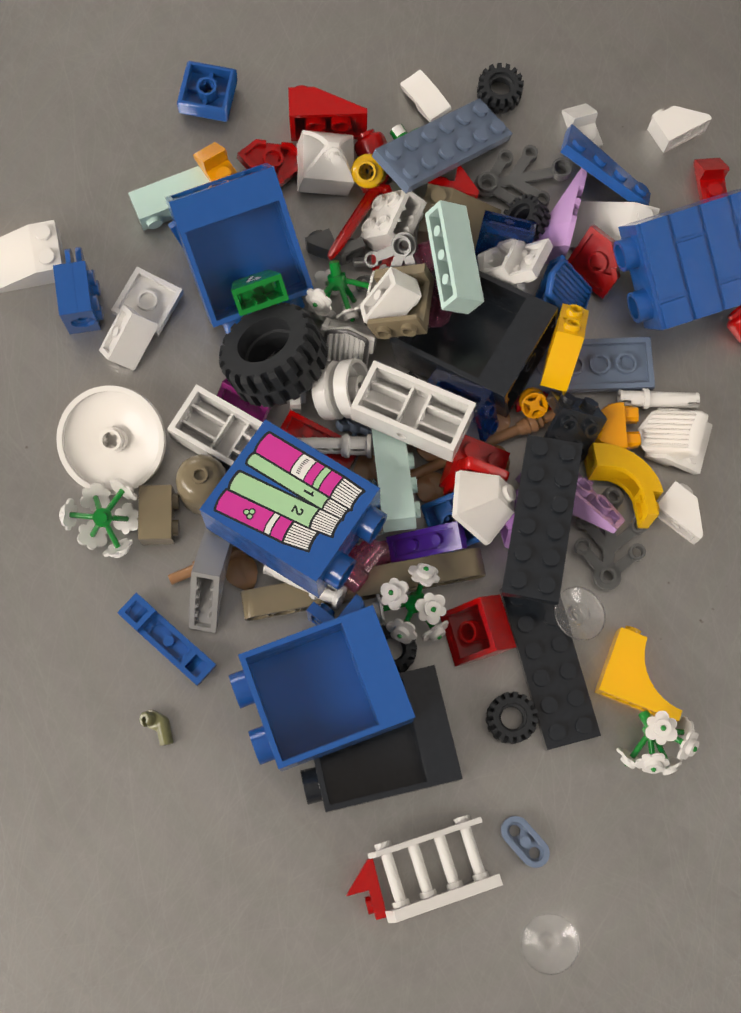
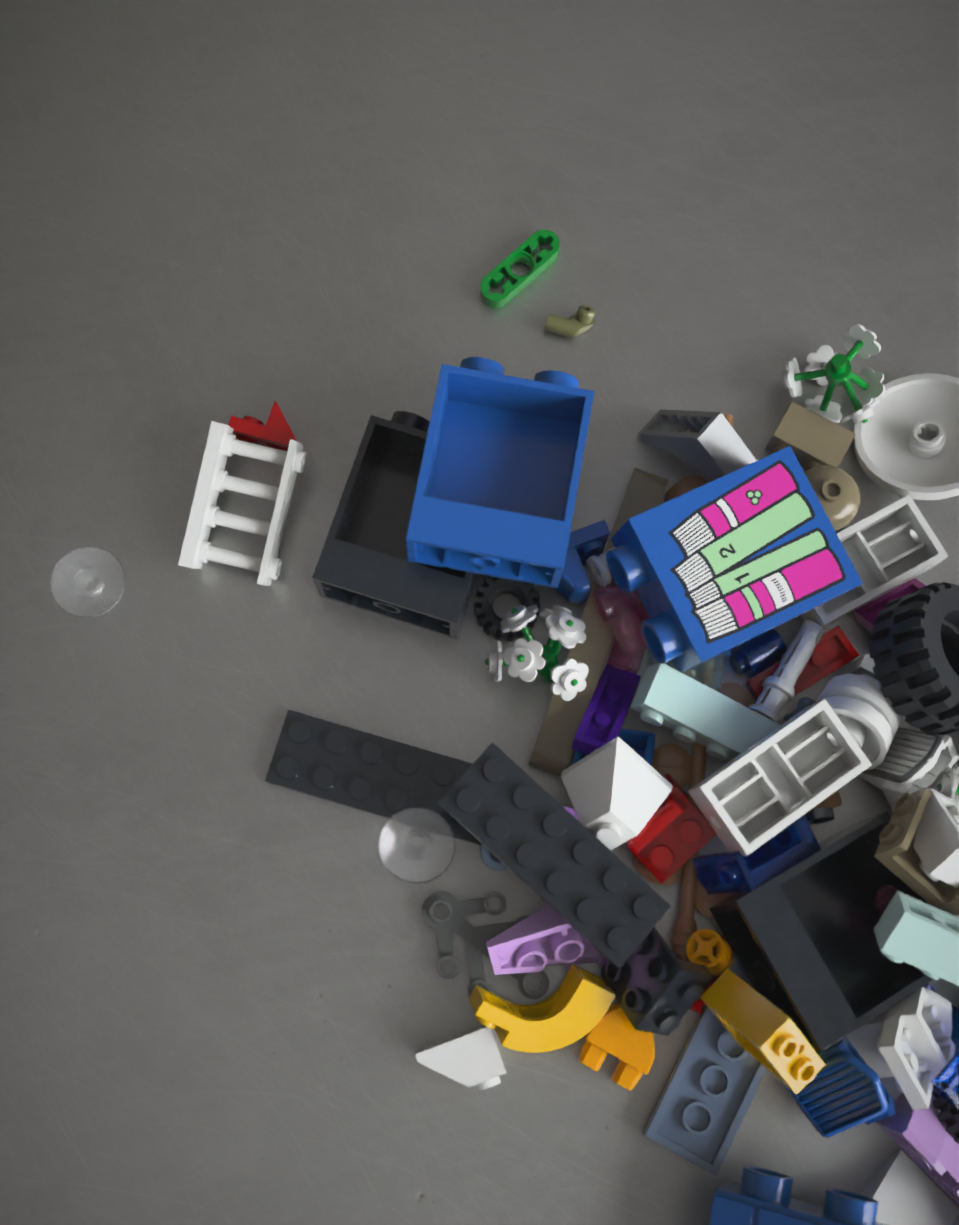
camera: 120 degrees right, 0 degrees up
blue slope [117,592,217,686] -> none
red slope [440,594,516,667] -> none
black tyre [486,691,539,744] -> none
sand blue plate [500,816,550,868] -> none
red plate [567,224,621,299] -> none
yellow arch [594,626,683,722] -> none
white plant [616,710,699,775] -> none
white pin [617,388,700,409] -> none
white piece [637,408,713,475] -> none
none -> green beam [480,230,560,309]

